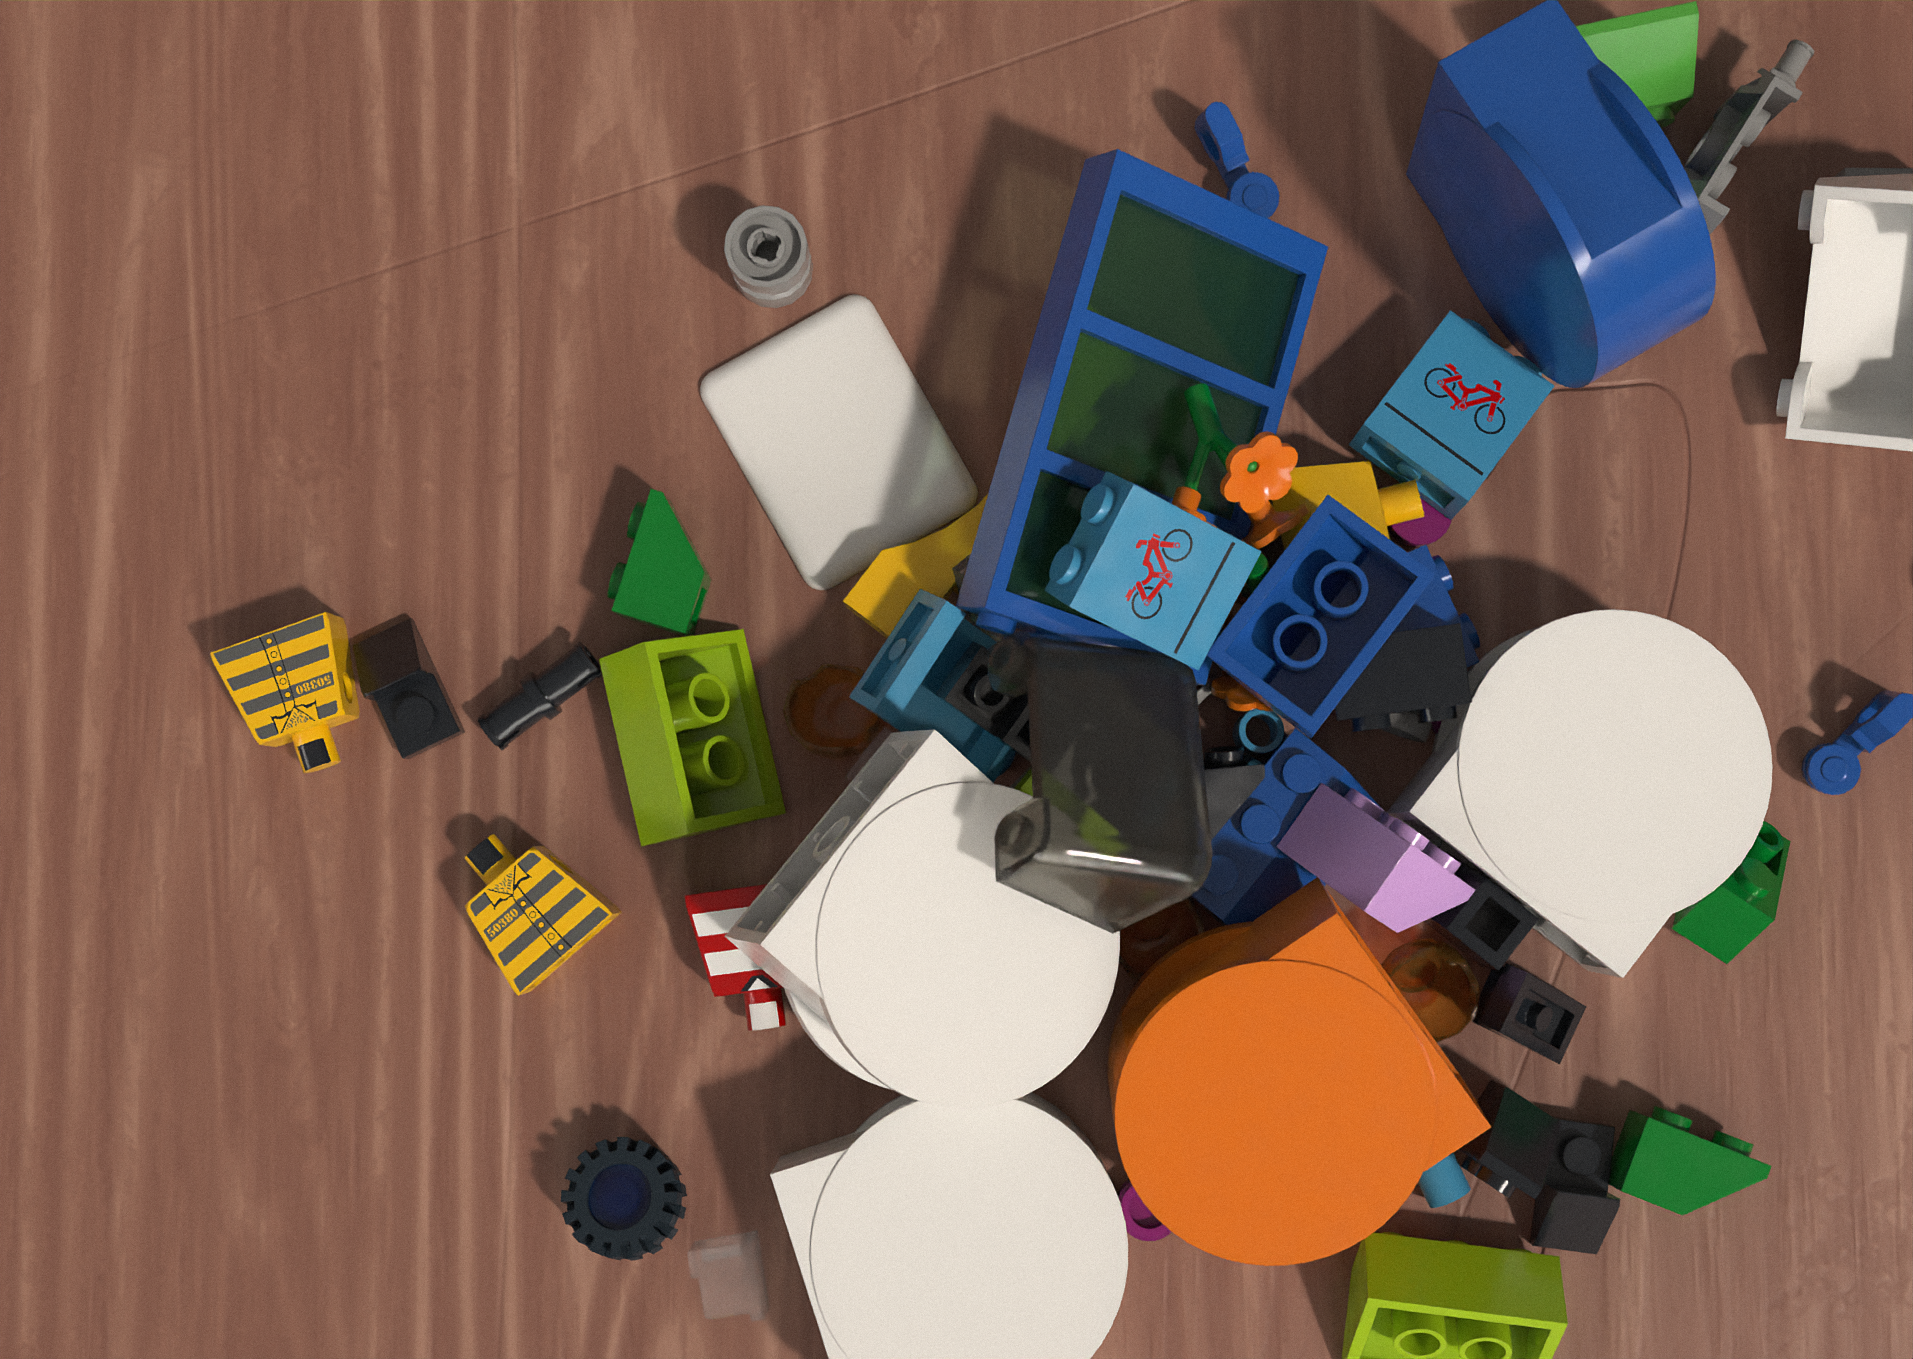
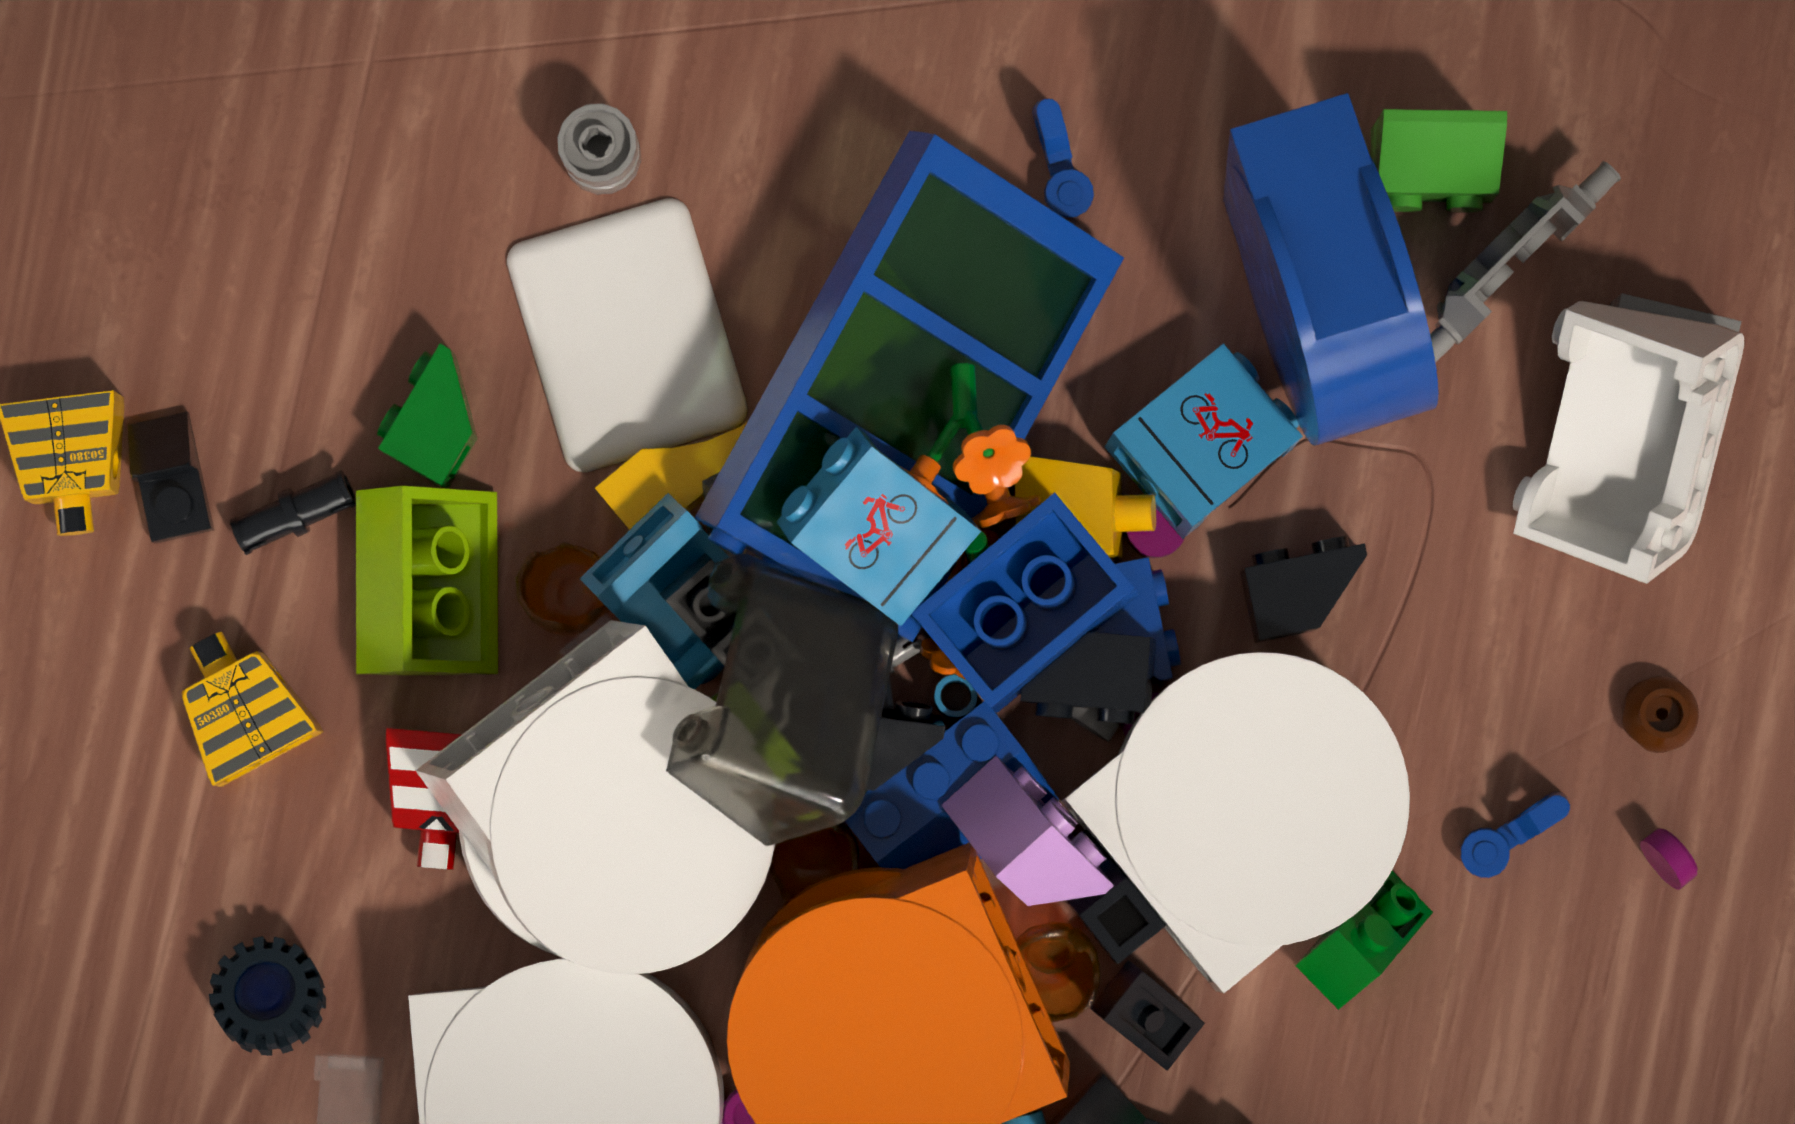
camera: 10 degrees right, 0 degrees up
none -> black slope [1240,536,1367,643]

